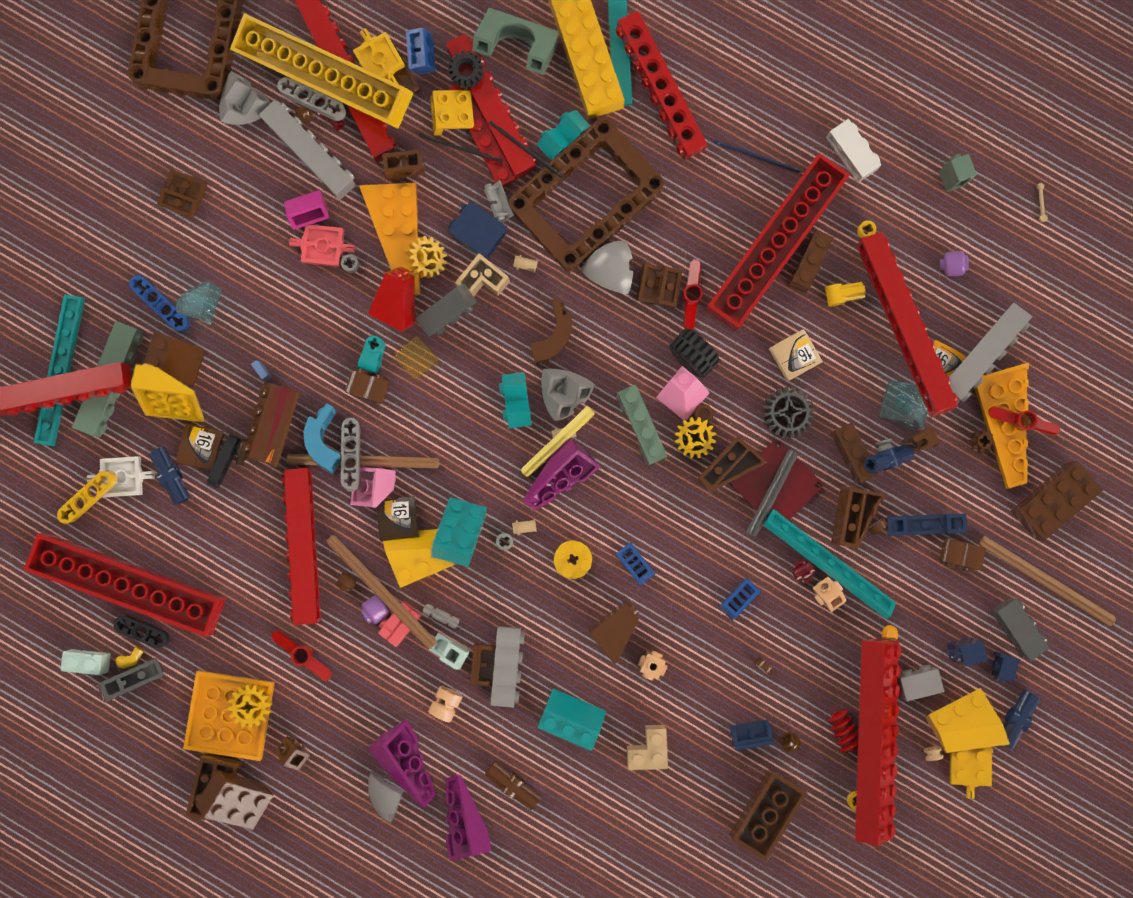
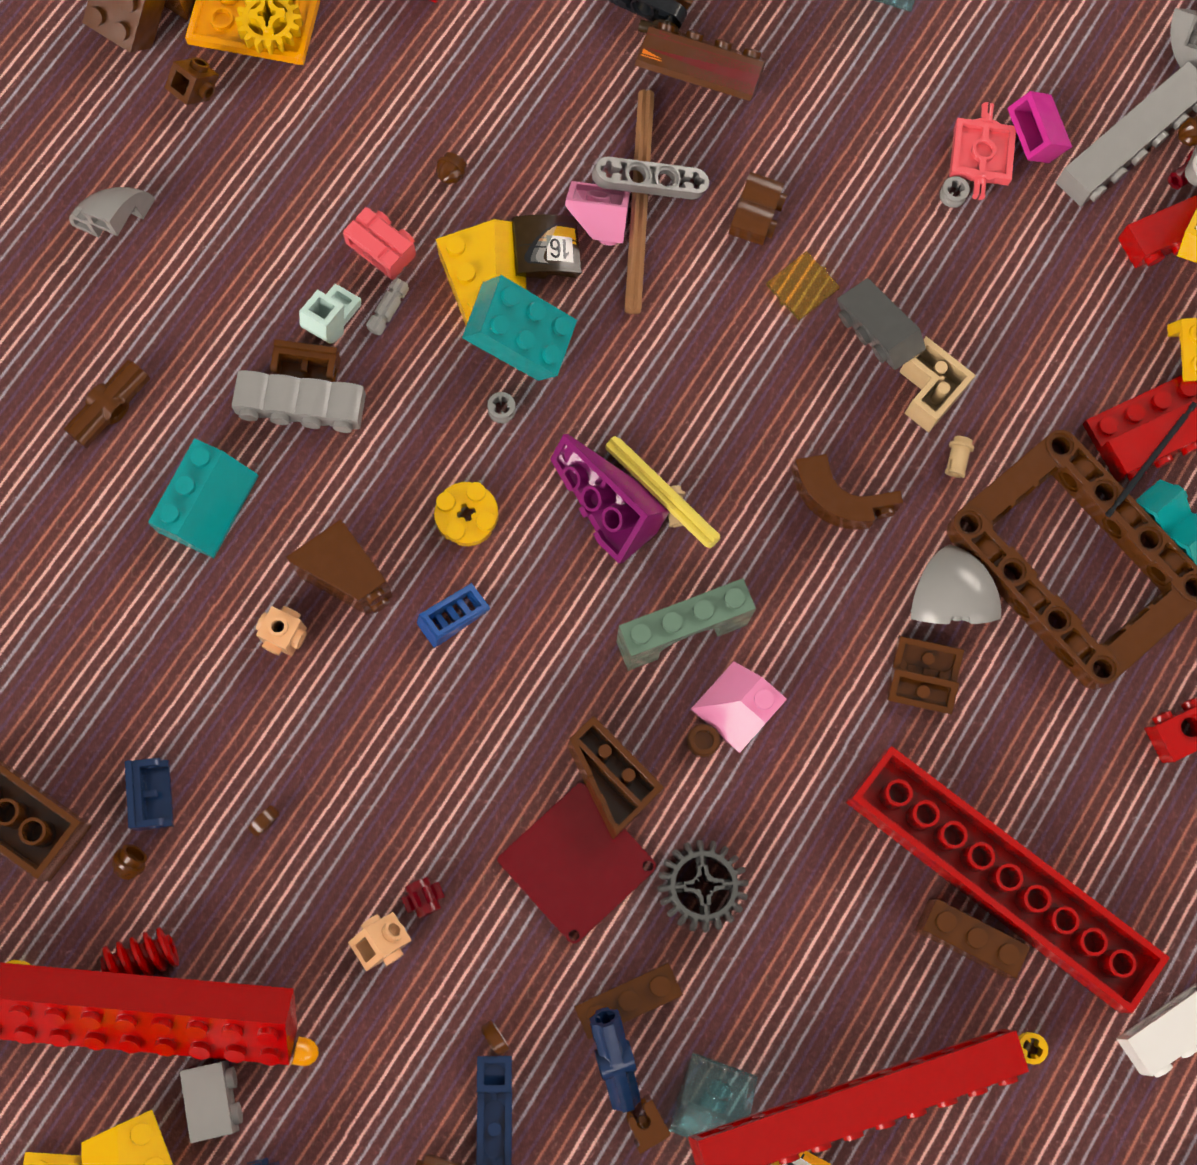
camera: 85 degrees right, 10 degrees down
medium blue tile [251,360,272,382] -> none
red piece [271,630,332,681] -> none
red brick [282,468,321,625] -> none
dark azure arch [304,403,341,475] -> none
medium nougat axle [326,535,437,649] -> none
teal piece [358,335,386,374] -> none
light orange wing [359,183,421,296] -> none
medium lavender head [360,595,389,624] -> none
red slope [368,267,415,332] -> none
magenta wedge [368,720,436,808] -> none
reddish brown brick [382,149,425,179] -> none
yellow gear [406,236,447,279] -> none
black piece [418,133,502,163] -> none
light nougat wheel [428,686,463,722] -> none
magenta wedge [446,774,491,861] -> none
dark blue brick [448,201,508,260] -> none
light grey hinge [484,181,514,223] -> none
teal brick [499,372,532,429] -> none
tan pin [512,519,537,536] -> none
light grey brick [541,369,595,421] -> none
tan brick [627,725,668,770] -> none
black tyre [669,328,720,379] -> none
yellow gear [674,417,716,458] -> none
red piece [682,259,703,330] -> none
dark blue piece [714,140,800,172] -> none
blue slope [718,578,761,620] -> none
dark grey axle [746,449,798,537] -> none
teal plate [763,509,896,619] -> none
slope [769,329,823,382] -> none
yellow piece [825,282,866,307] -> none
reddish brown wedge [831,487,886,548] -> none
light grey bush [875,438,895,452] -> none
tan bush [923,746,943,761] -> none

